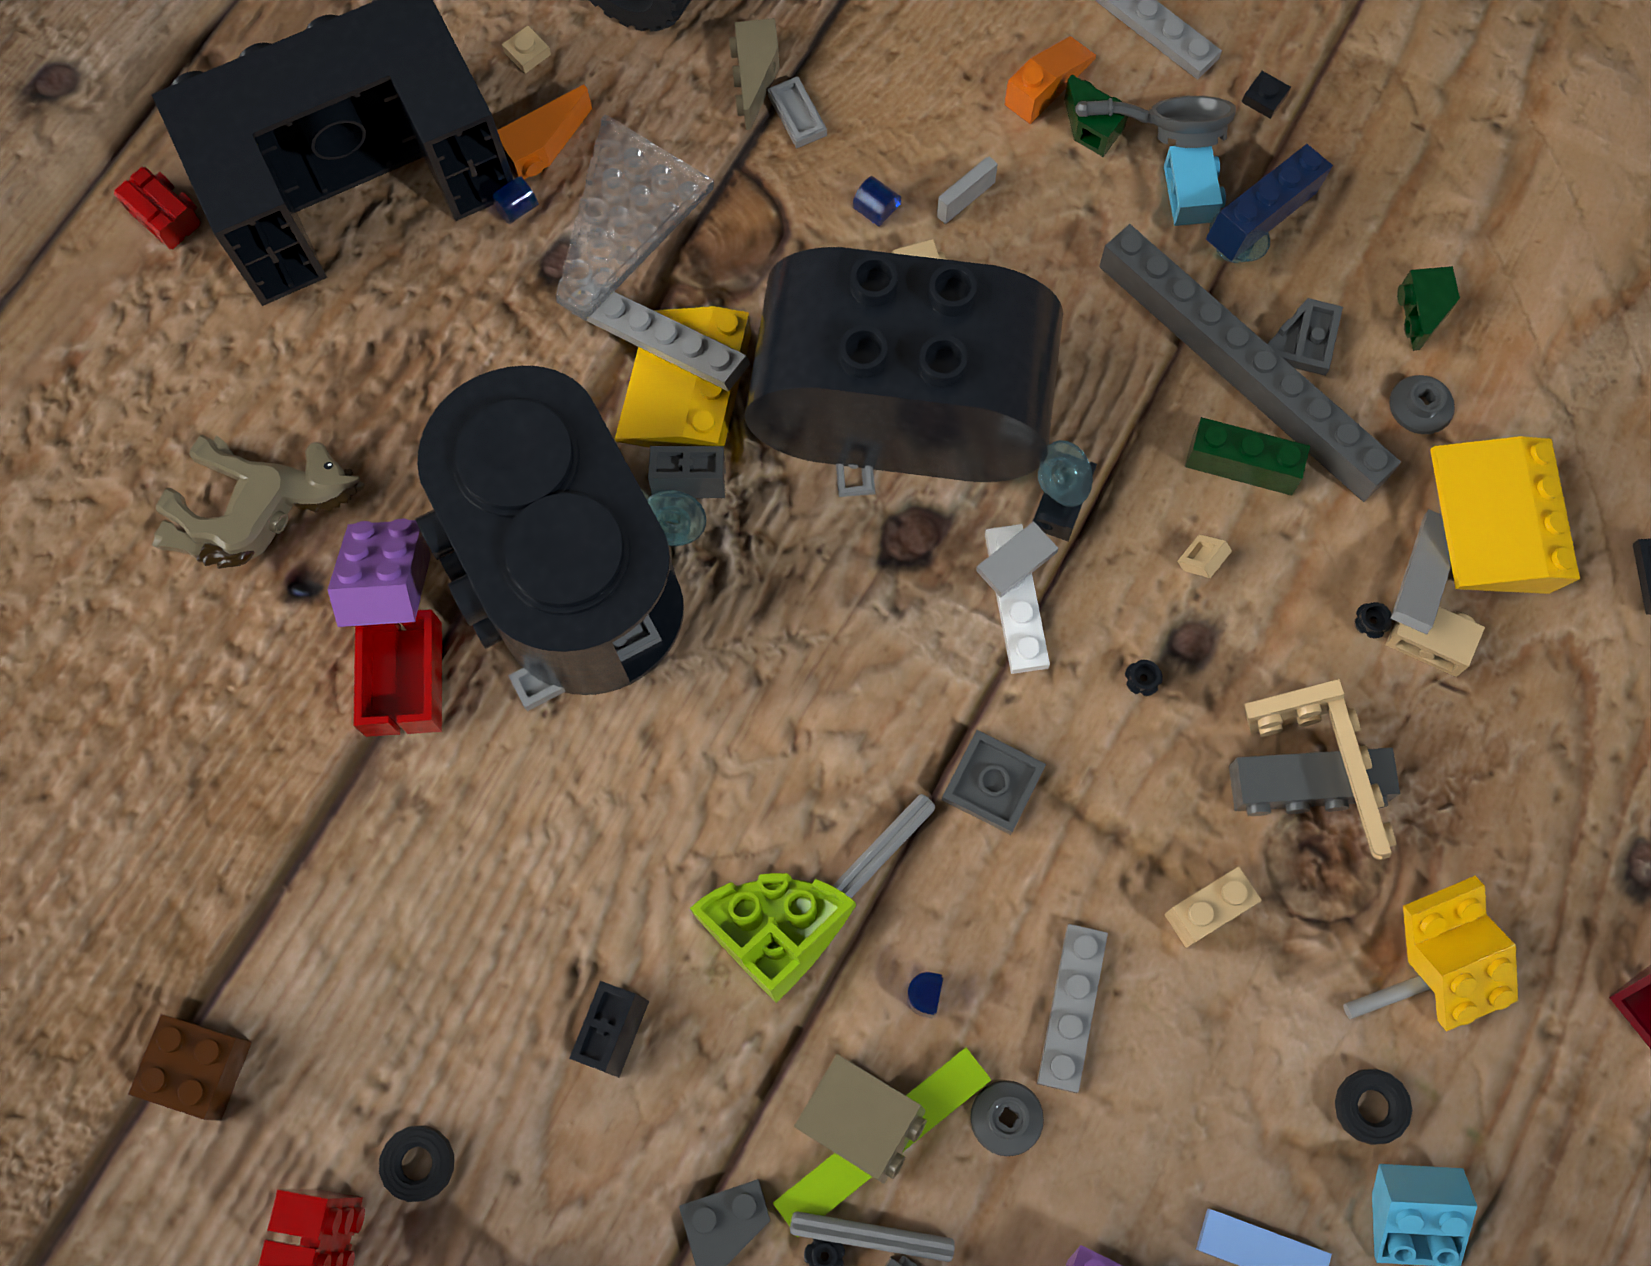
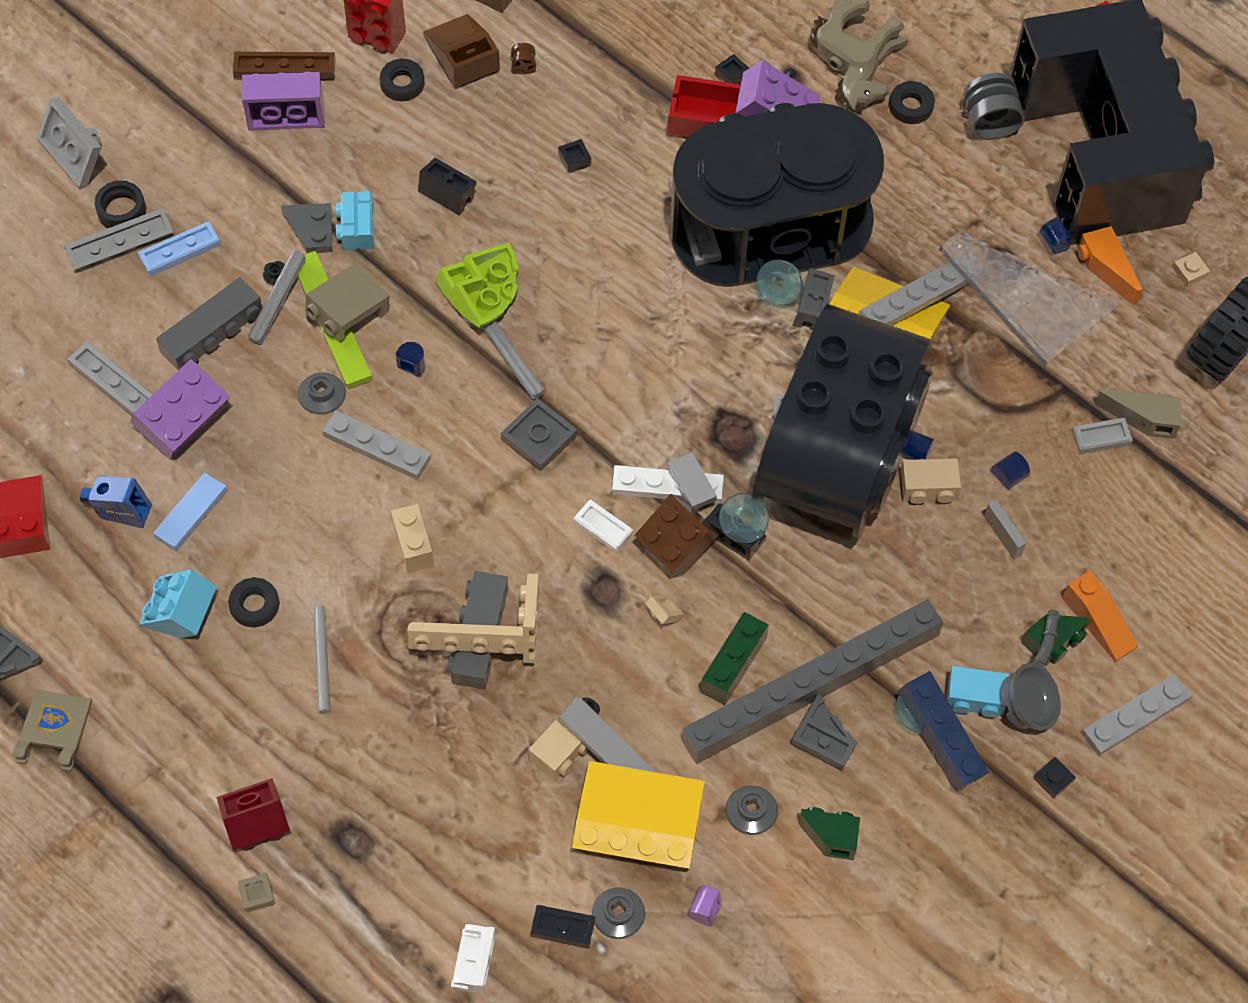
camera: 100 degrees right, 10 degrees down
black plate [1125,660,1163,696] -> none
yellow bracket [1403,875,1518,1032] -> none
none -> medium azure brick [336,191,374,250]
none -> reddish brown slope [423,14,500,87]
none -> reddish brown wheel [511,43,536,74]
none -> black plate [558,139,591,172]
none -> white tile [573,500,634,553]
none -> dark grey piece [592,887,645,939]
none -> reddish brown brick [634,494,719,575]
none -> medium lavender brick [688,886,722,927]
none -> black plate [715,54,749,84]
none -> black tyre [889,81,935,124]
none -> dark grey wheel [963,73,1025,140]

